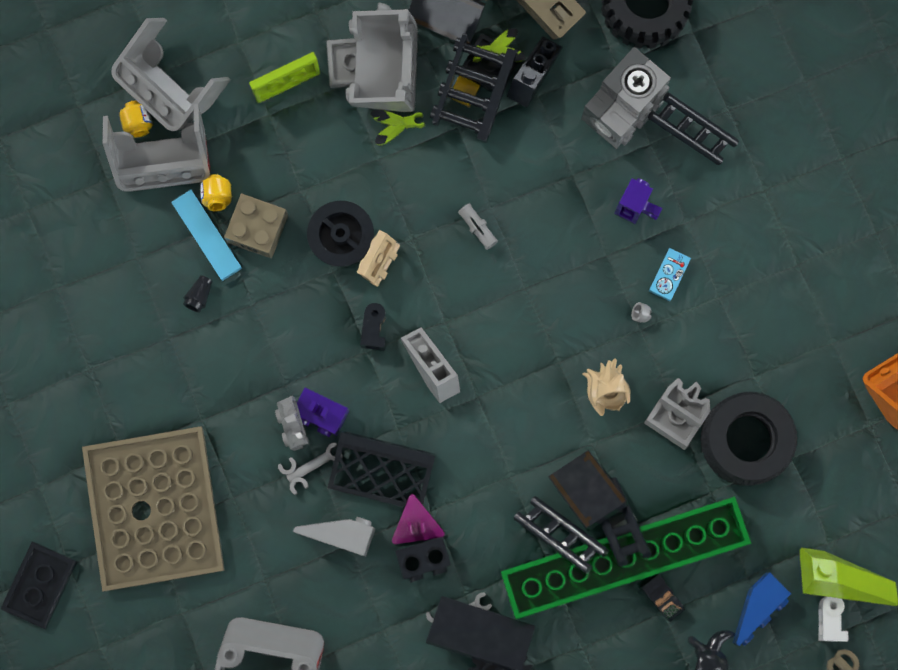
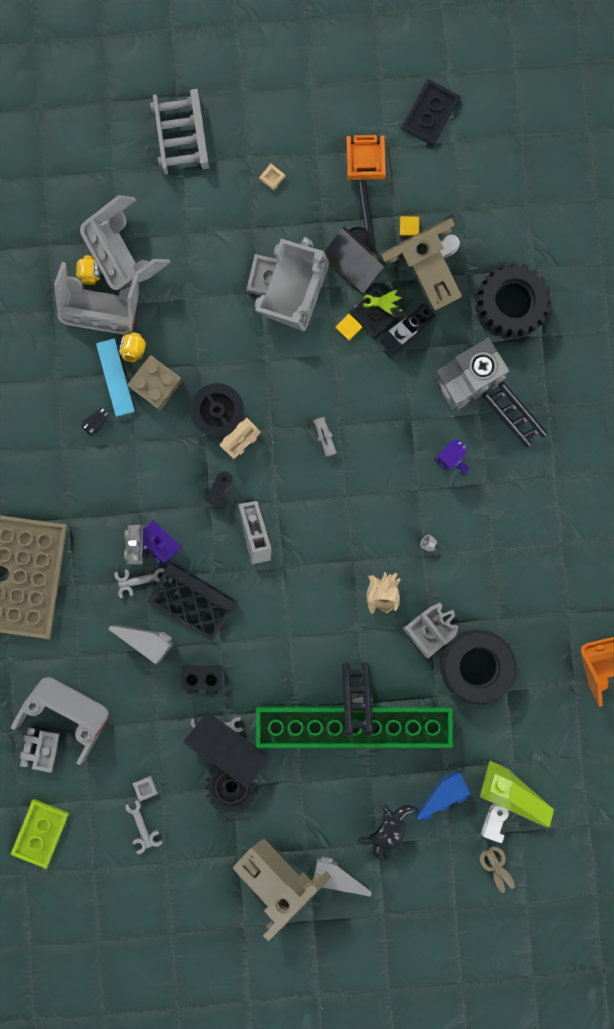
camera: 15 degrees right, 5 degrees up
lime tile [249,52,321,103] -> none
lime piece [371,109,425,145] -> none
magenta piece [392,494,445,544] -> none
black fence [430,33,517,143] -> none
black bar [514,496,609,574] -> none
black tile [548,450,629,532] -> none
black leg [639,574,685,622] -> none
medium azure tile [649,248,691,301] -> none

